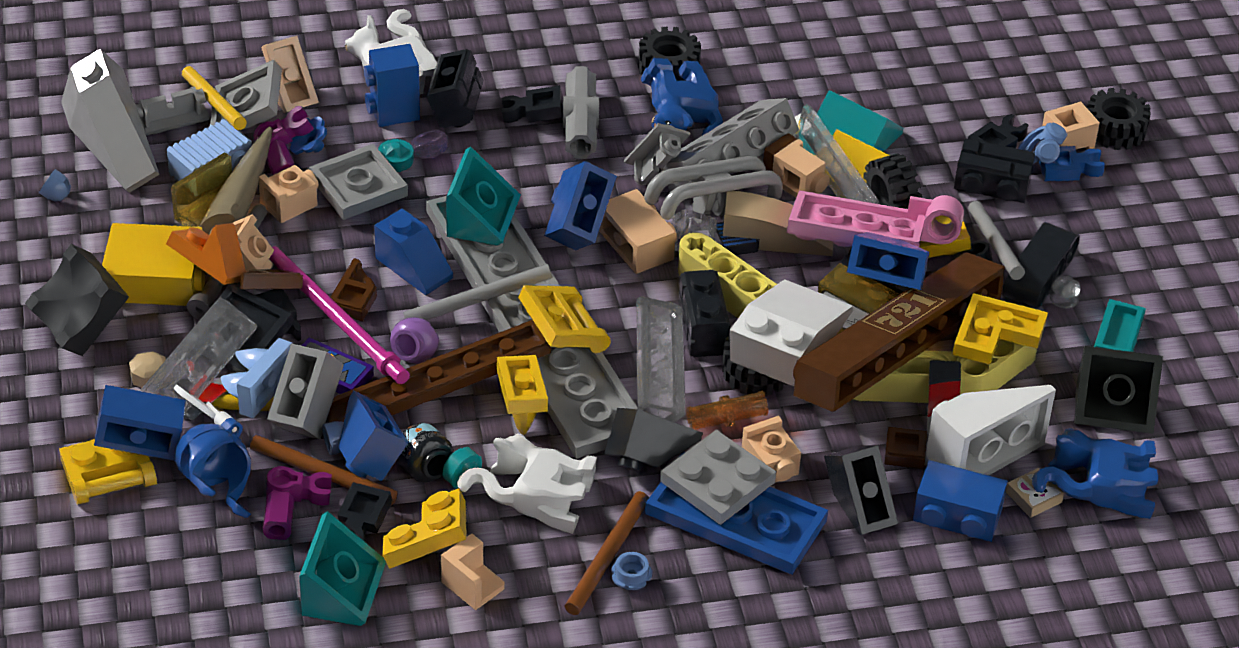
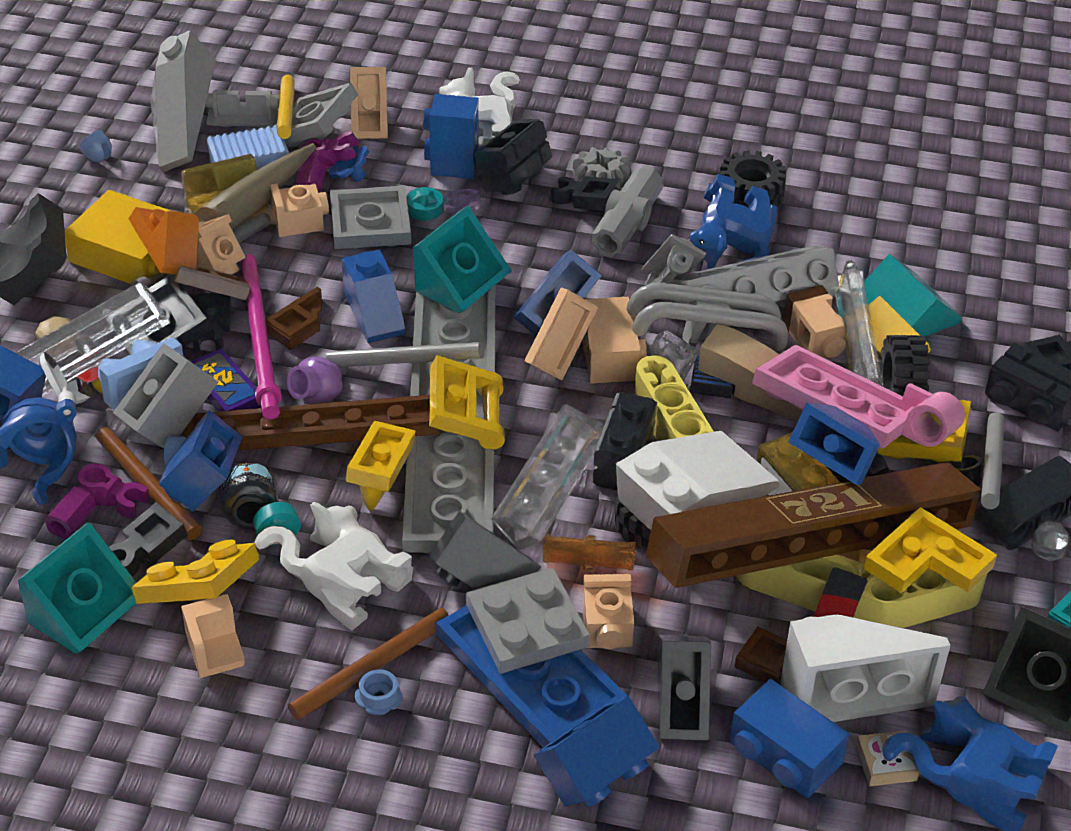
camera: 25 degrees right, 0 degrees up
none -> light nougat tile [524,288,598,380]
none -> blue brick [533,696,660,807]
none -> light grey gear [573,147,631,185]

